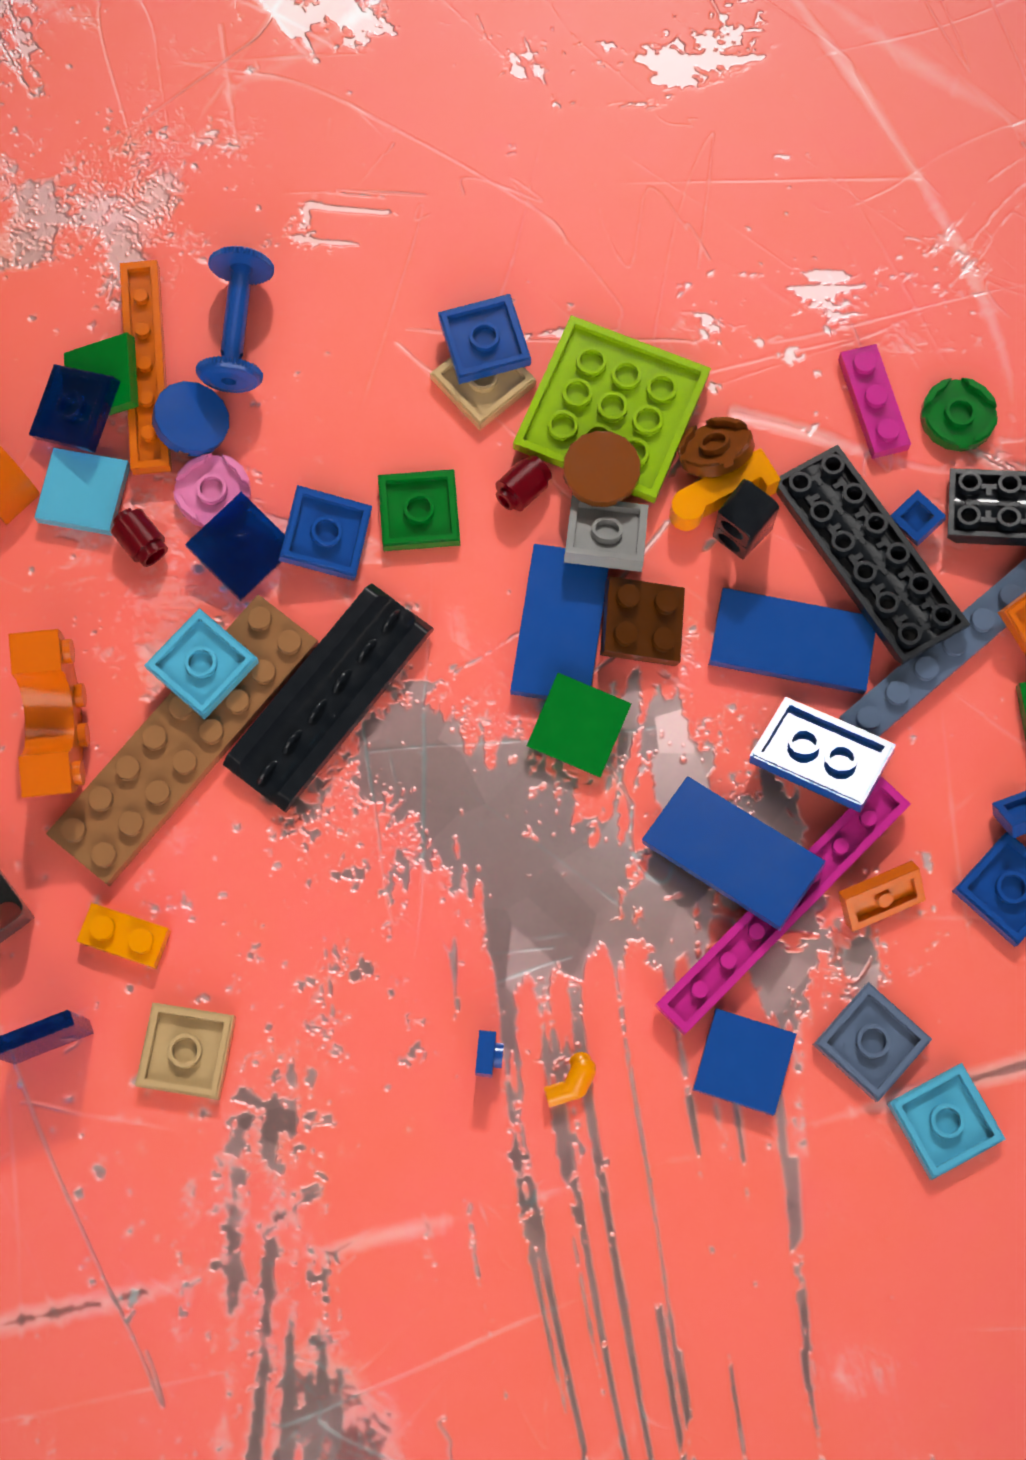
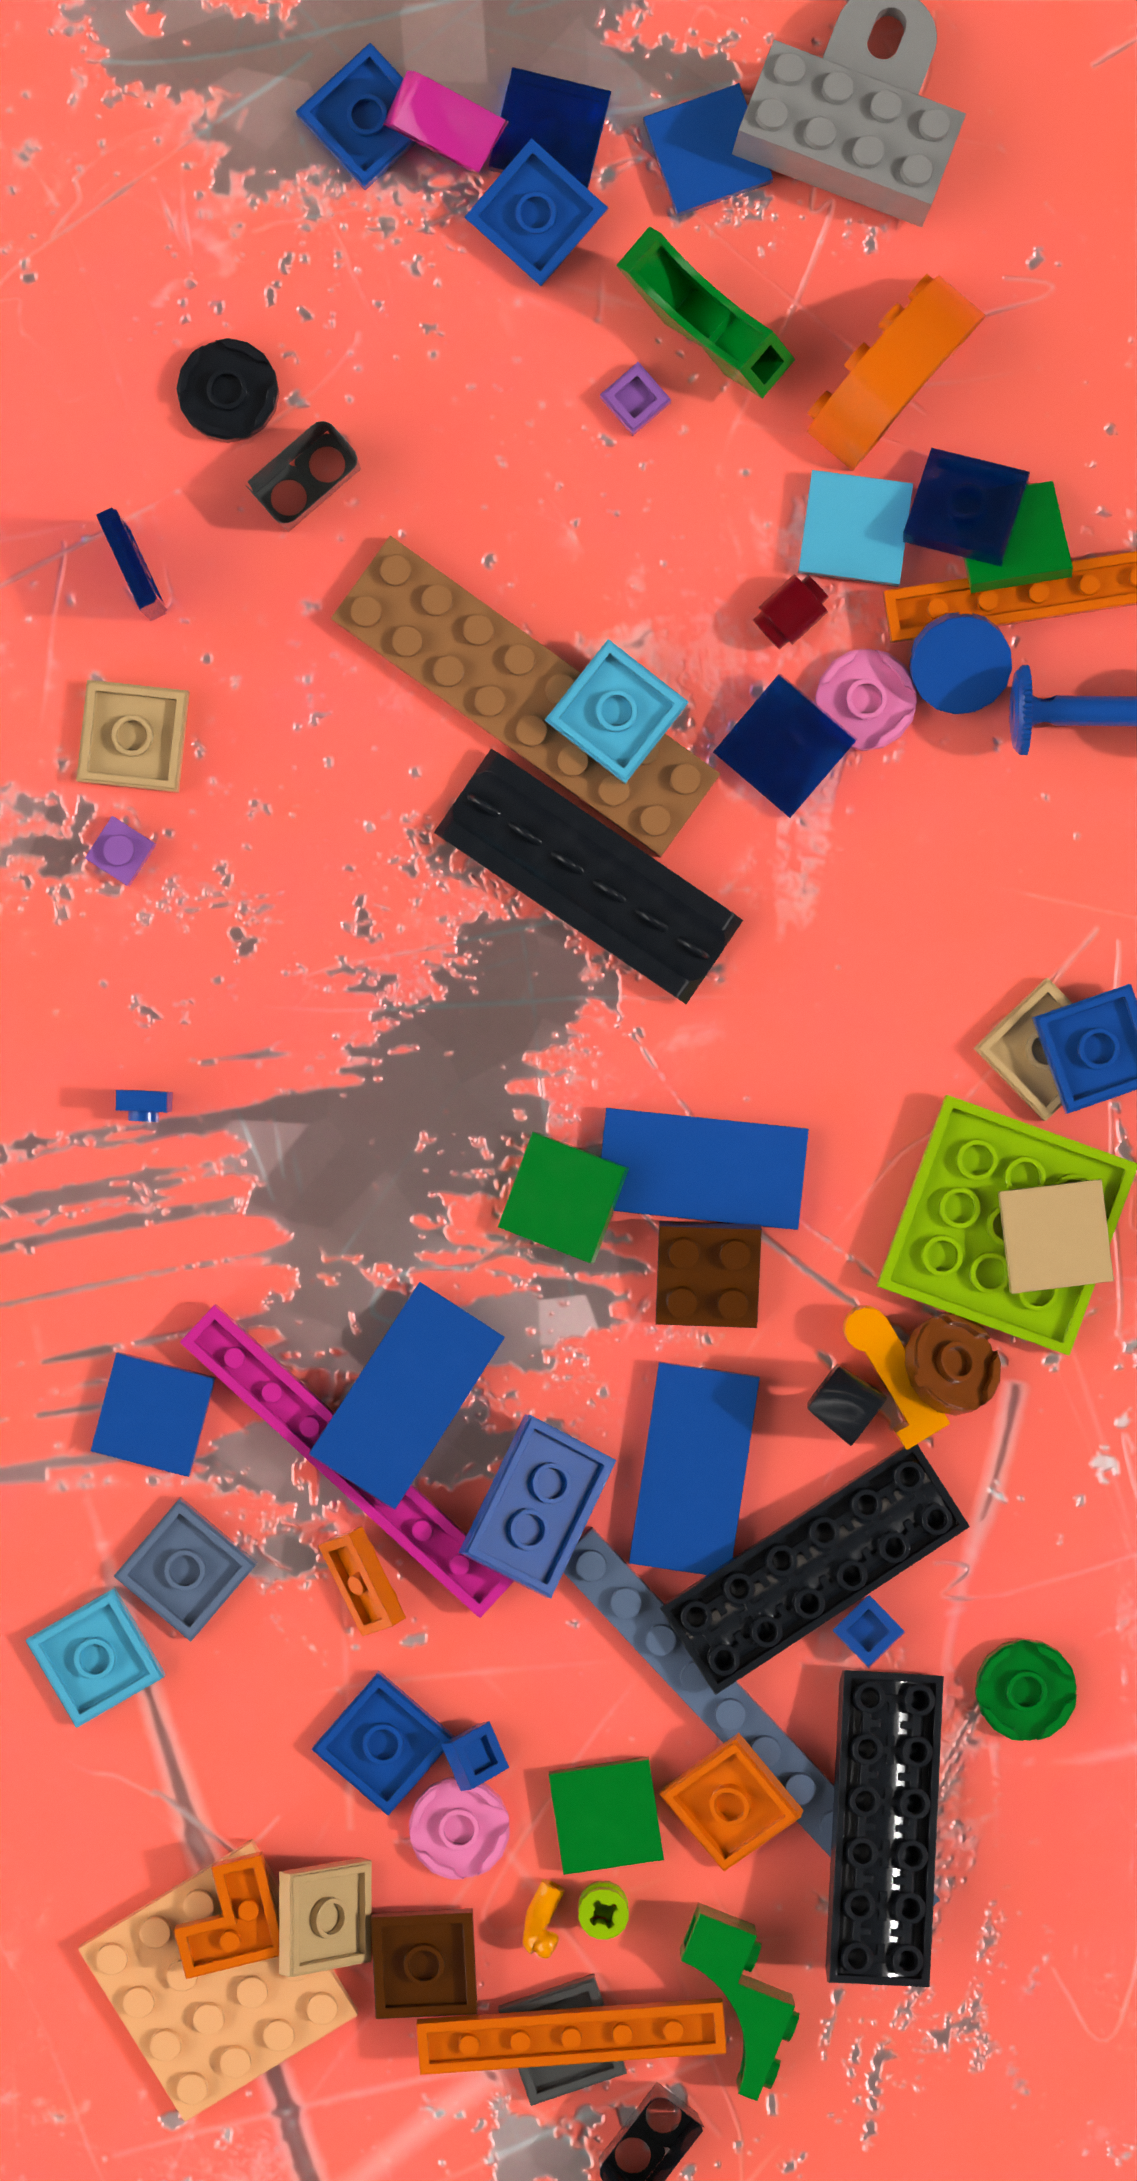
camera: 85 degrees right, 15 degrees up
orange brick [8,629,90,798] -> none
light orange plate [76,903,171,969] -> none
blue tile [278,485,372,581] -> none
green tile [378,469,461,552] -> none
dark red brick [495,455,552,512] -> none
light orange arm [543,1052,596,1108] -> none
dark orange tile [563,431,640,507] -> none
light grey plate [564,495,649,572] -> none
dark pink plate [838,344,911,459] -> none
none -> medium lavender plate [85,816,157,887]
none -> tan tile [998,1179,1114,1294]

